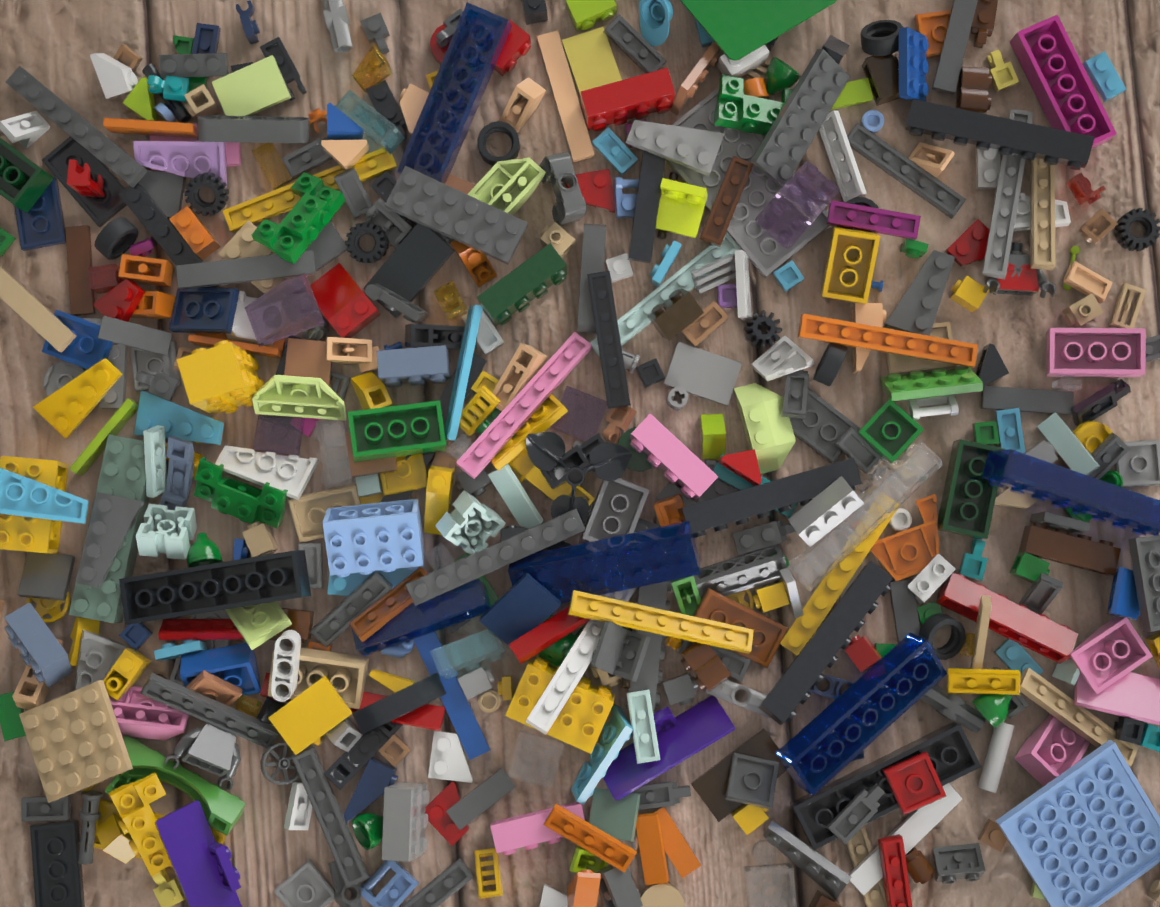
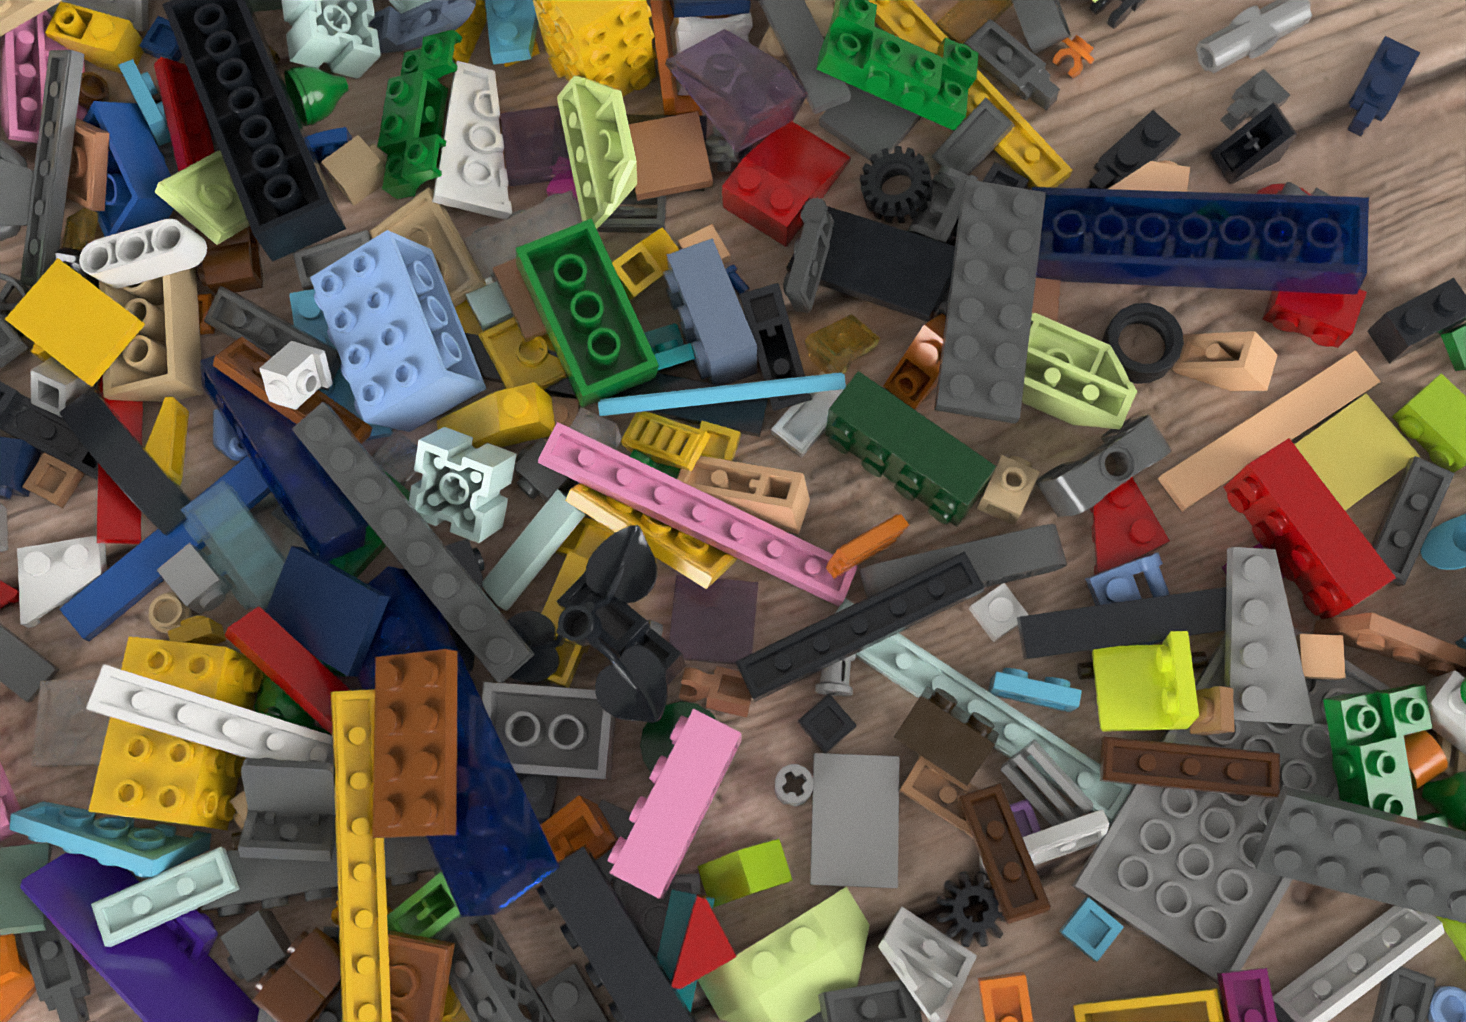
camera: 75 degrees right, 10 degrees down
light nougat slope [321,140,369,171] -> none
light nougat slope [326,337,372,365] -> none
blue slope [327,103,363,140] -> none
clear light blue brick [335,90,405,155] -> none
clear yellow slope [352,45,392,93] -> none
medium azure plate [592,127,638,176] -> none
clear purple bracket [756,161,840,248] -> none
none -> white brick [260,341,333,410]
none -> dark orange plate [372,649,457,838]
none -> teal bracket [644,323,695,370]
none -> orange tile [825,514,909,579]
none -> reddish brown tile [959,783,1051,925]
none -> medium nougat plate [1190,686,1235,736]
none -> black slope [1210,102,1297,184]
none -> light nougat tile [1295,634,1346,680]

